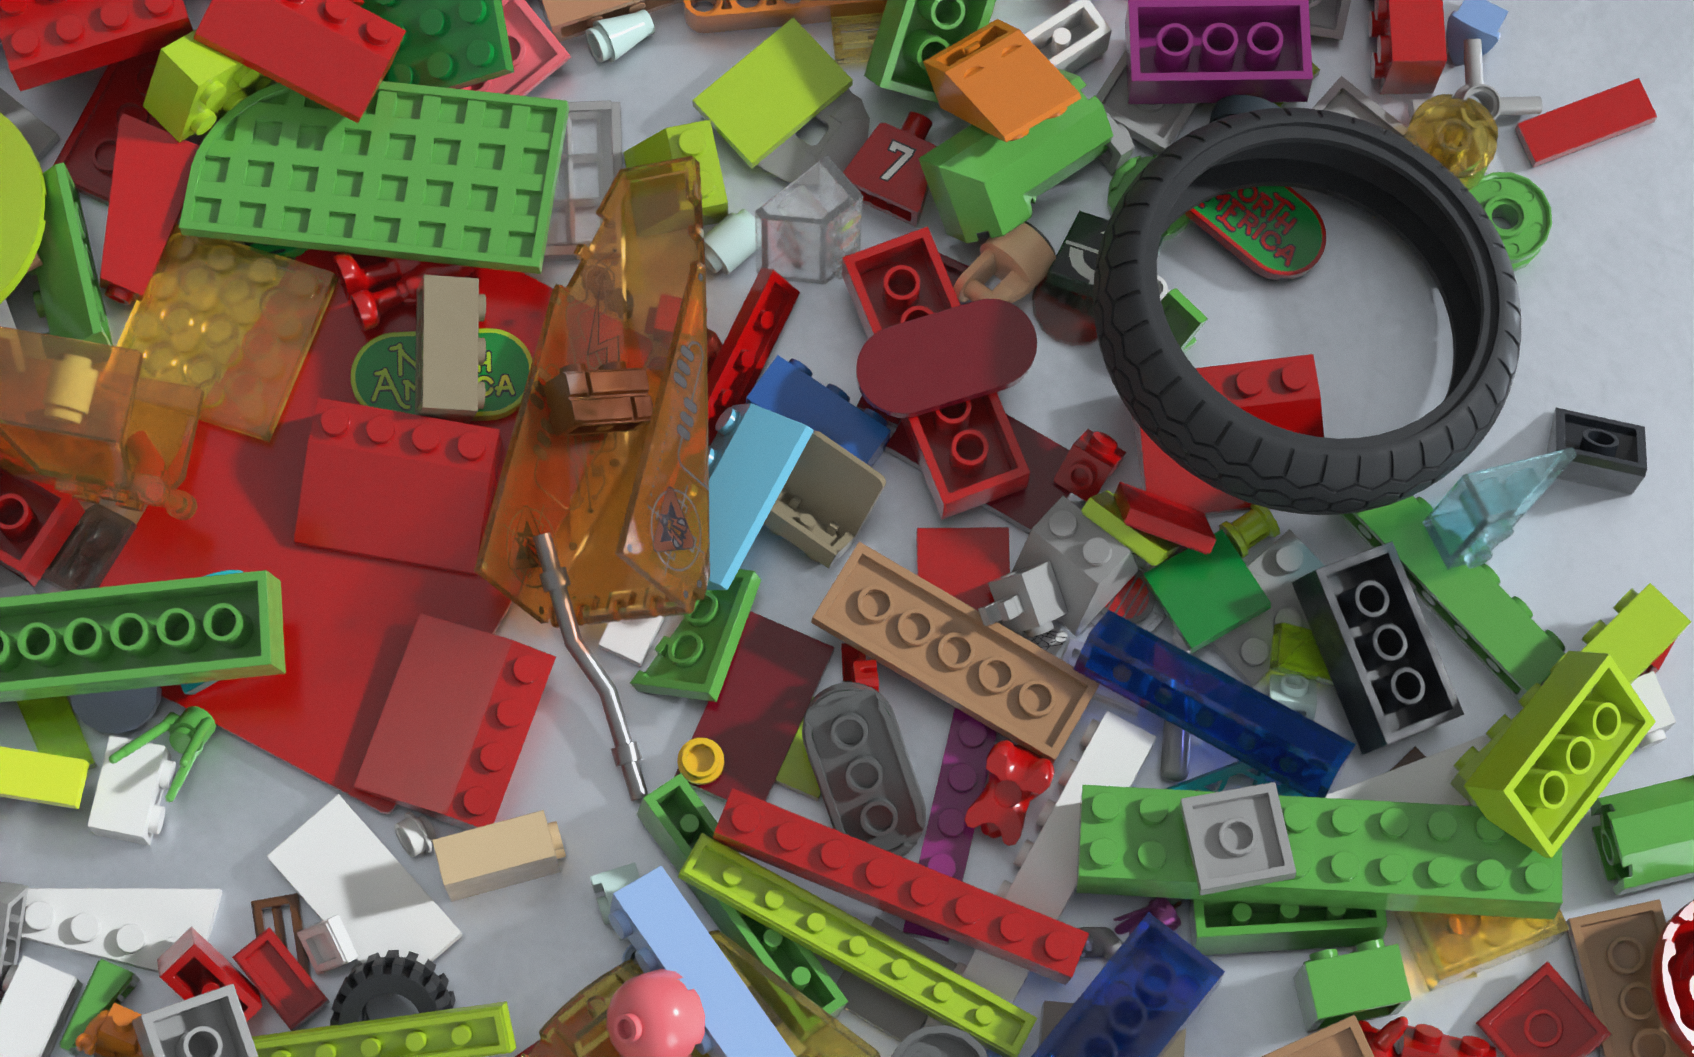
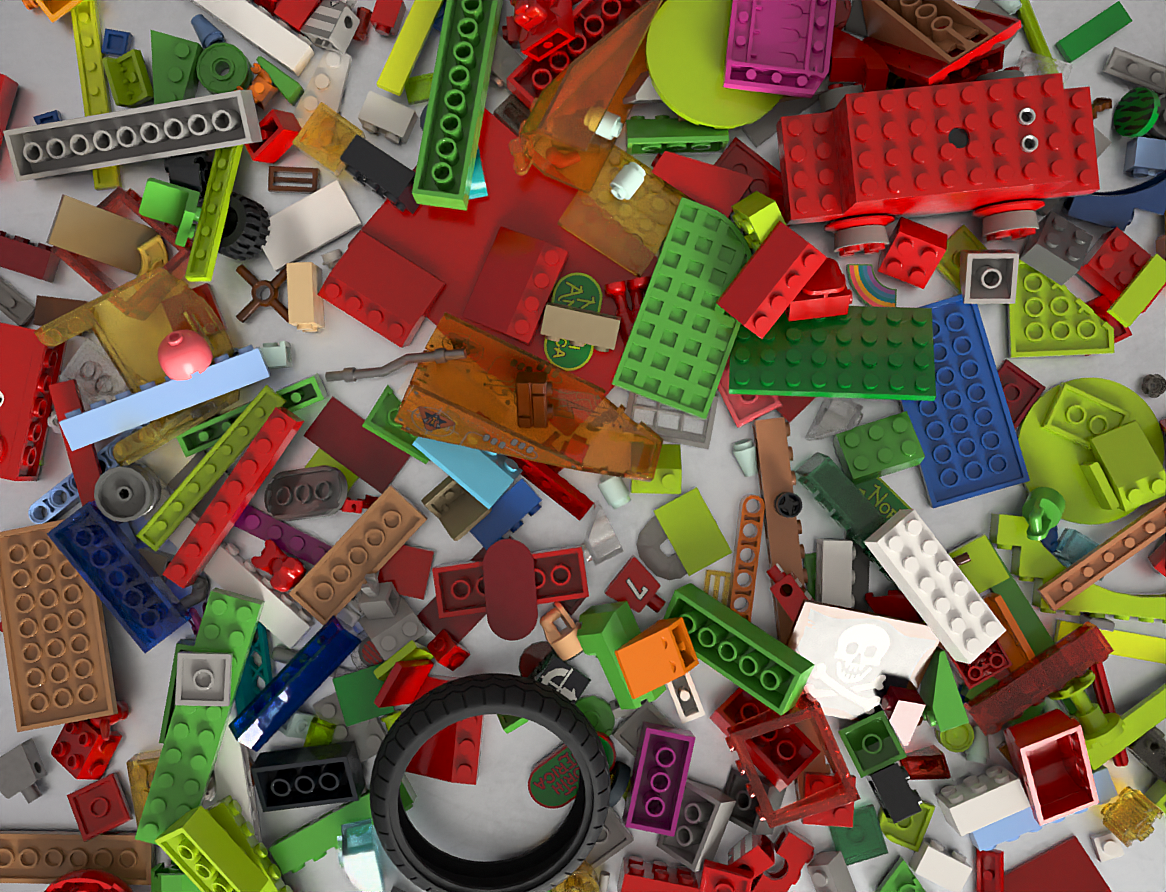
camera: 110 degrees right, 15 degrees up
bright green plant [109,706,216,802] -> none
red tile [232,927,330,1031] -> none
white tile [297,914,359,975] -> none
yellow plate [677,738,724,785] -> none
bright green piece [1293,939,1412,1033] -> none
none -> reddish brown bar [236,264,289,323]
none -> clear yellow brick [292,102,366,178]
none -> black brick [340,134,420,214]
none -> light aqua brick [610,162,646,200]

